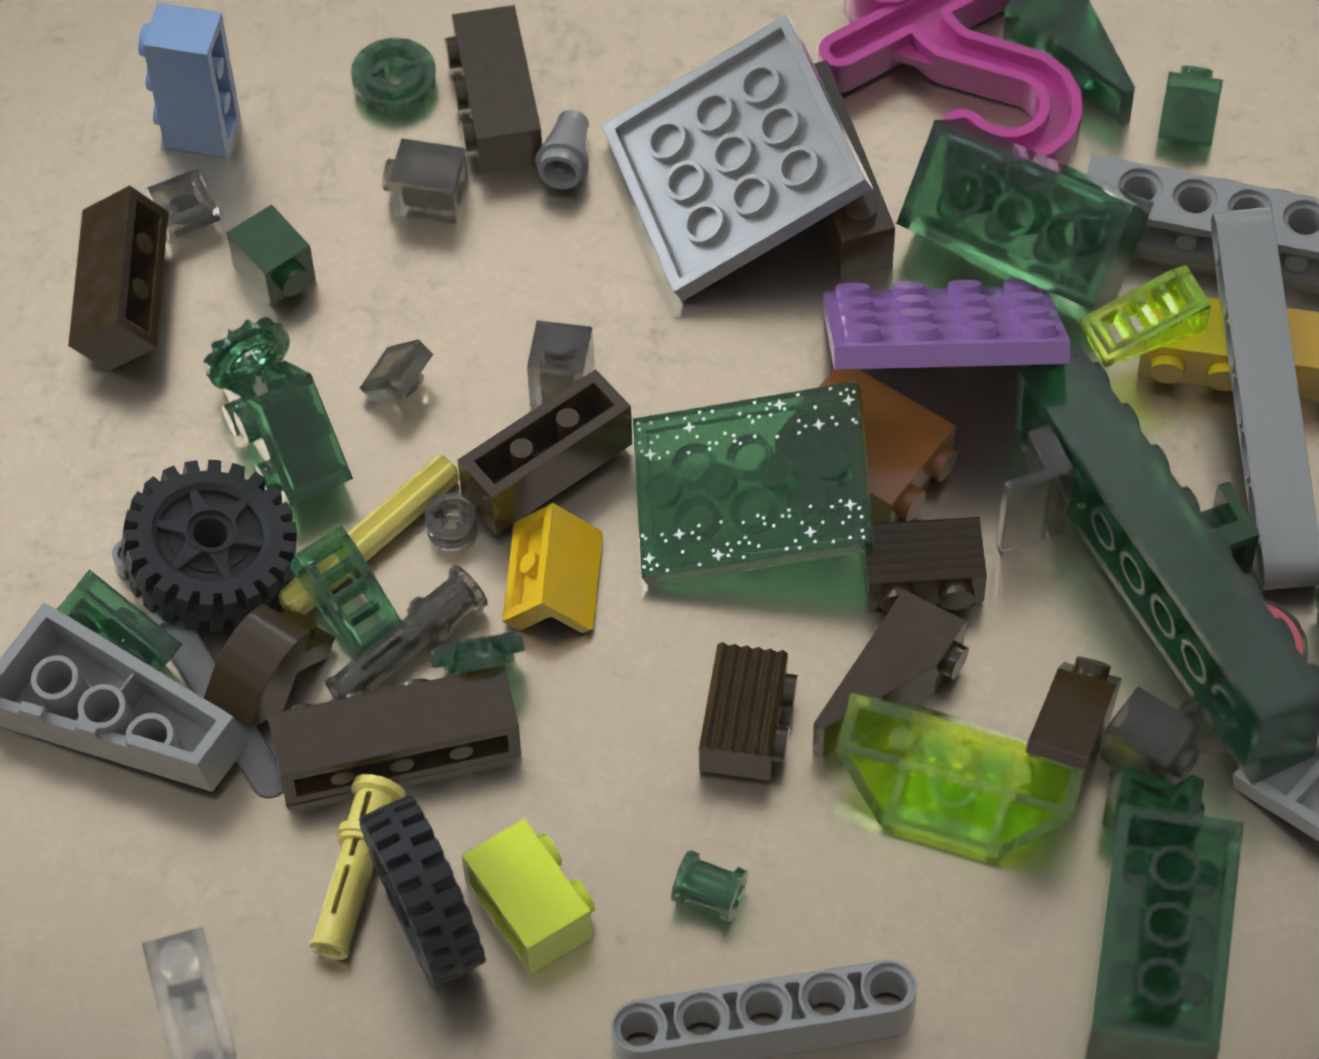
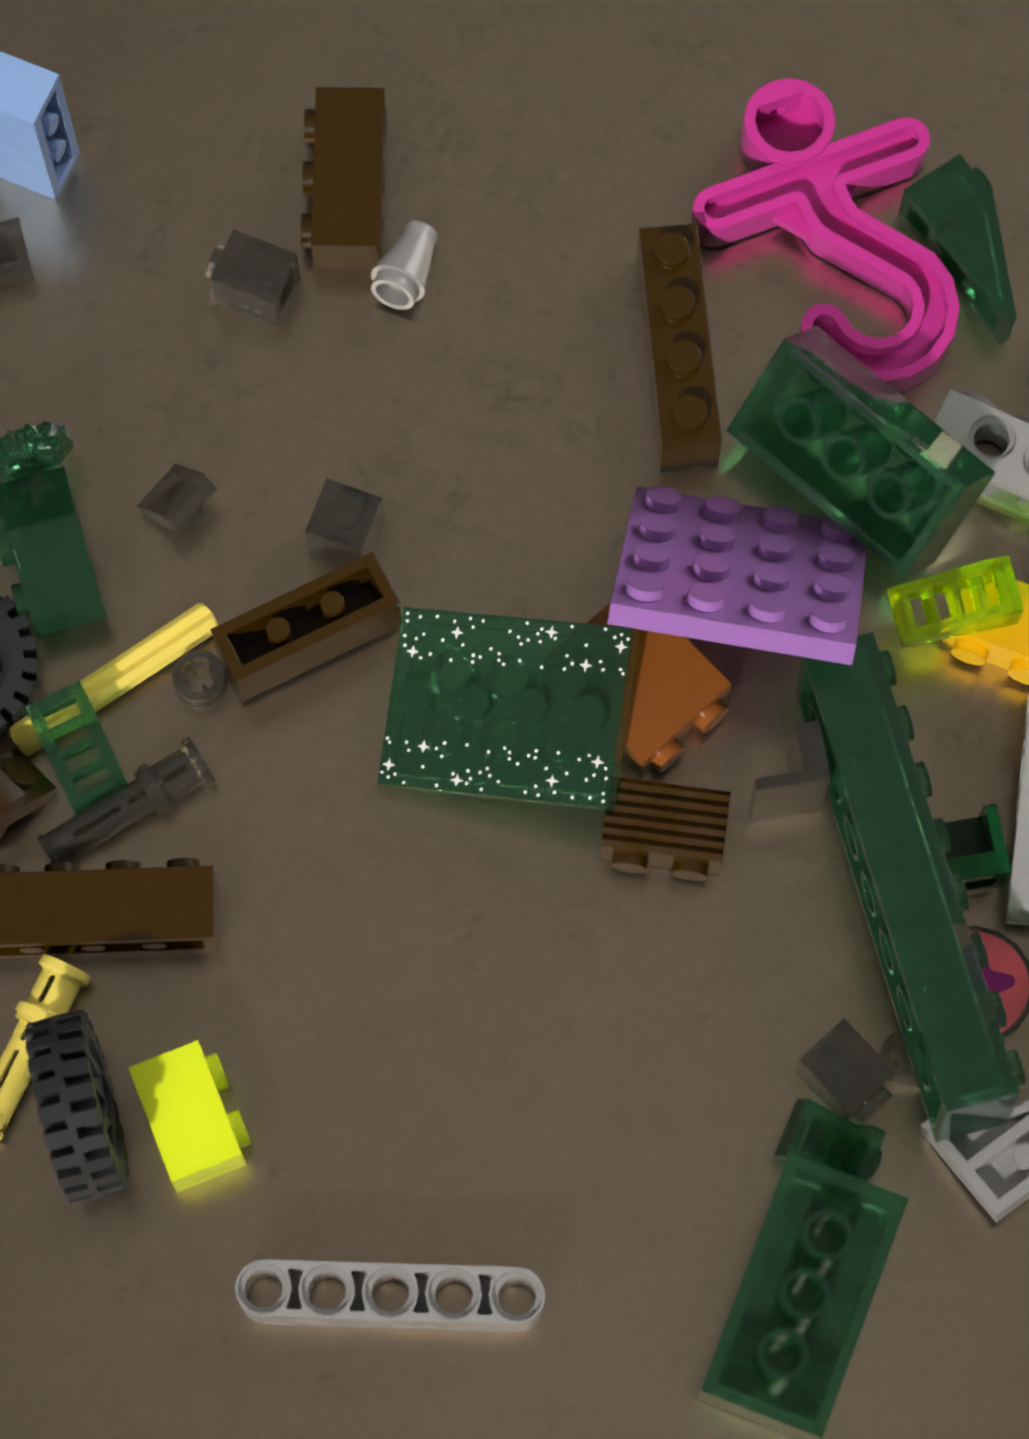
camera: 10 degrees right, 15 degrees up
dark green brick [226,204,316,306] -> none
clear green gear [351,38,436,112] -> none
clear green gear [430,631,525,675] -> none
yellow panel [502,503,603,633] -> none
light grey plate [602,14,873,301] -> none
clear green bush [671,850,748,922] -> none
dark brown brick [699,642,798,781] -> none
dark brown slope [813,590,969,757] -> none
clear neon green wedge [835,692,1085,860] -> none
dark brown slope [1025,656,1122,770] -> none

